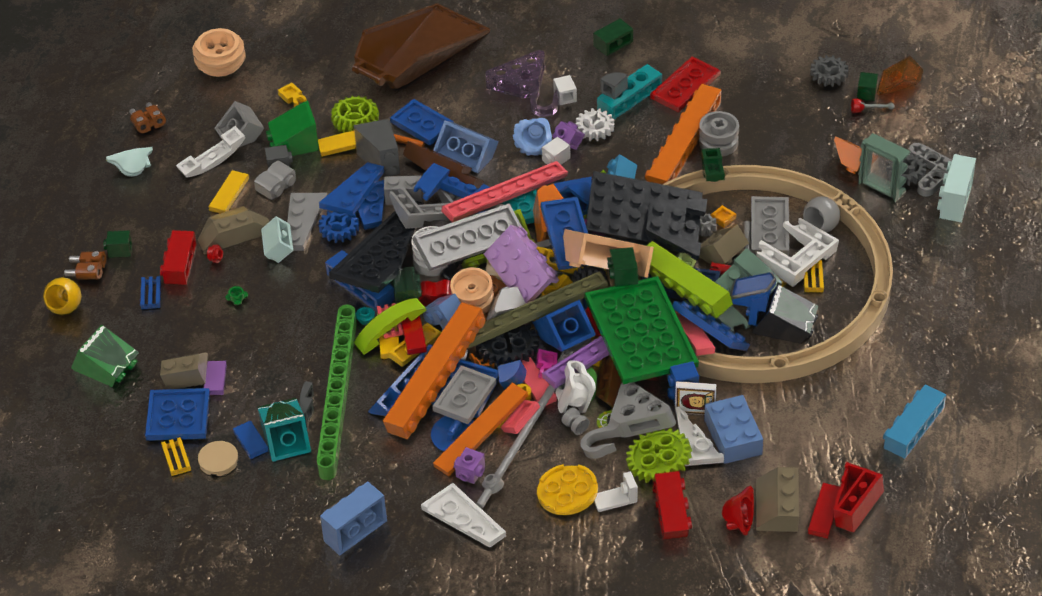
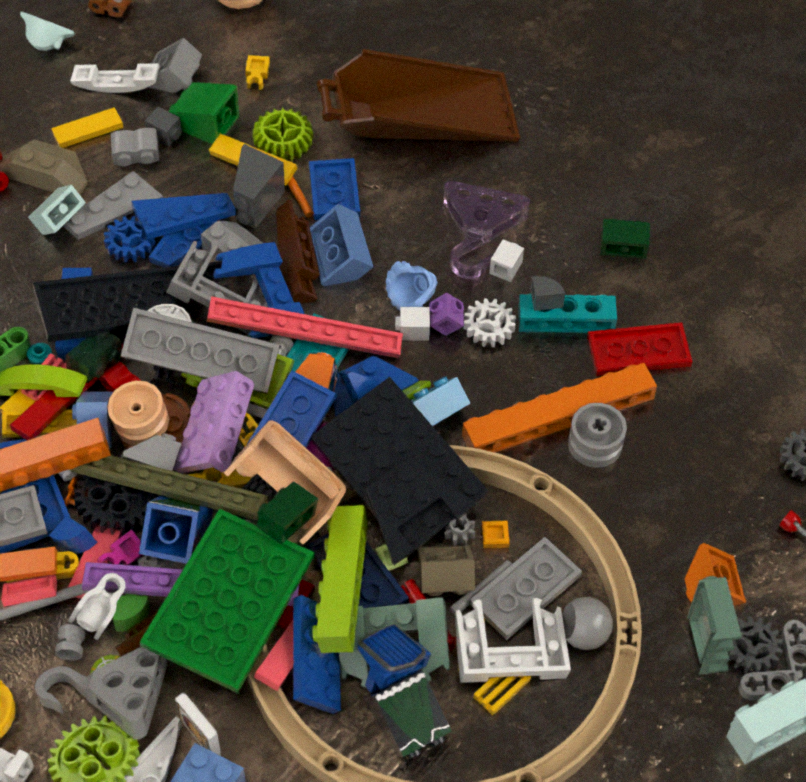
camera: 40 degrees right, 10 degrees up
blue brick [667,361,699,405] -> none
dark green brick [701,148,725,182] -> none

